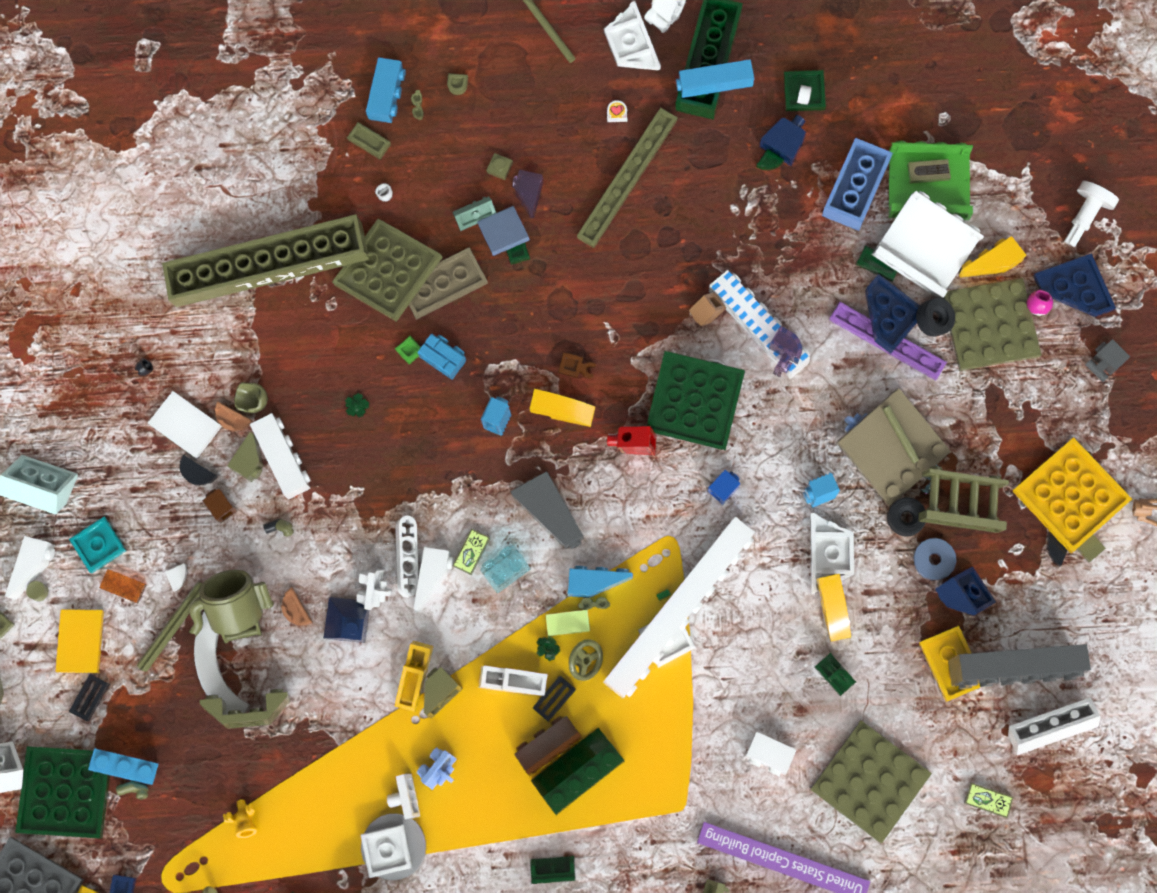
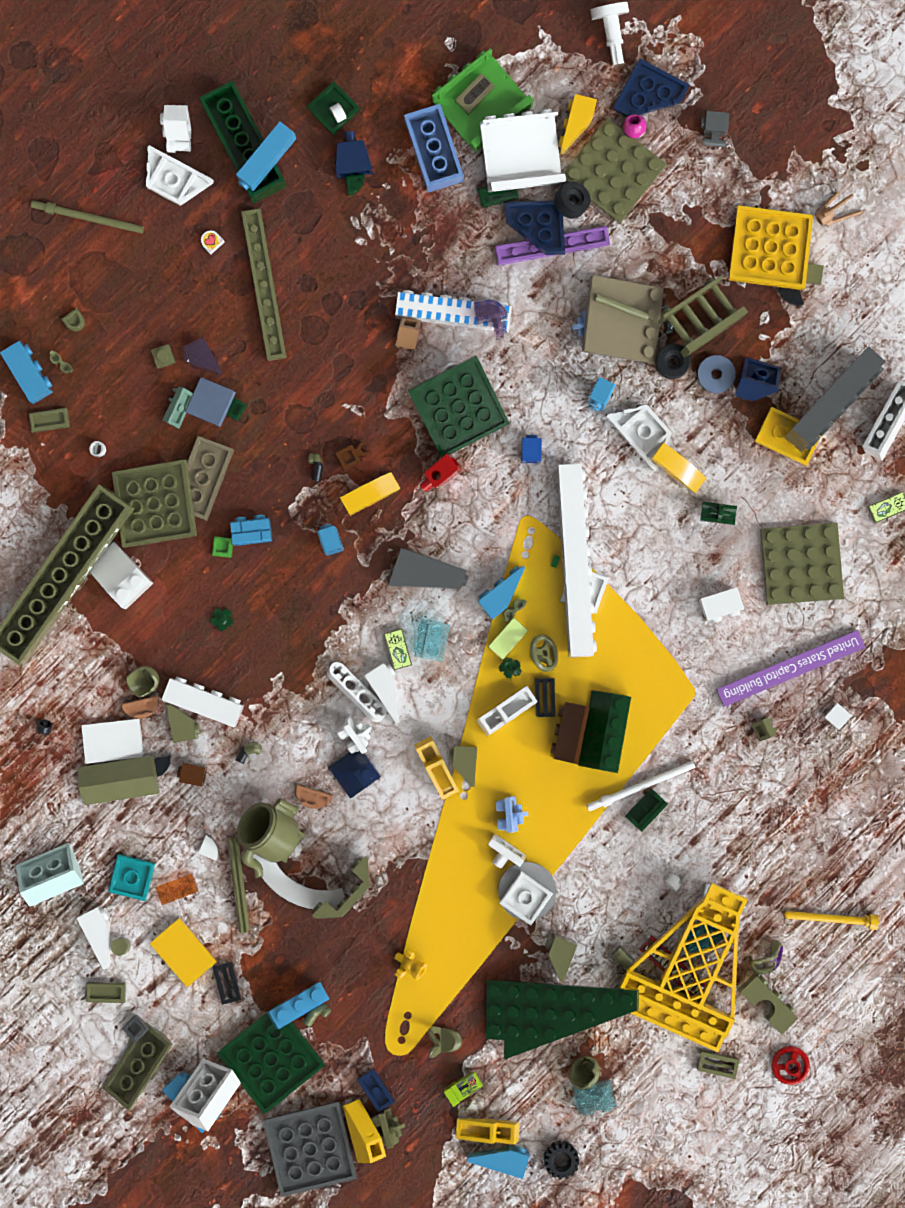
camera: 50 degrees left, 10 degrees up
none -> olive slope [78,755,160,805]
none -> white slope [90,542,153,609]
none -> black arm [308,453,323,481]
none -> white bar [586,761,695,812]

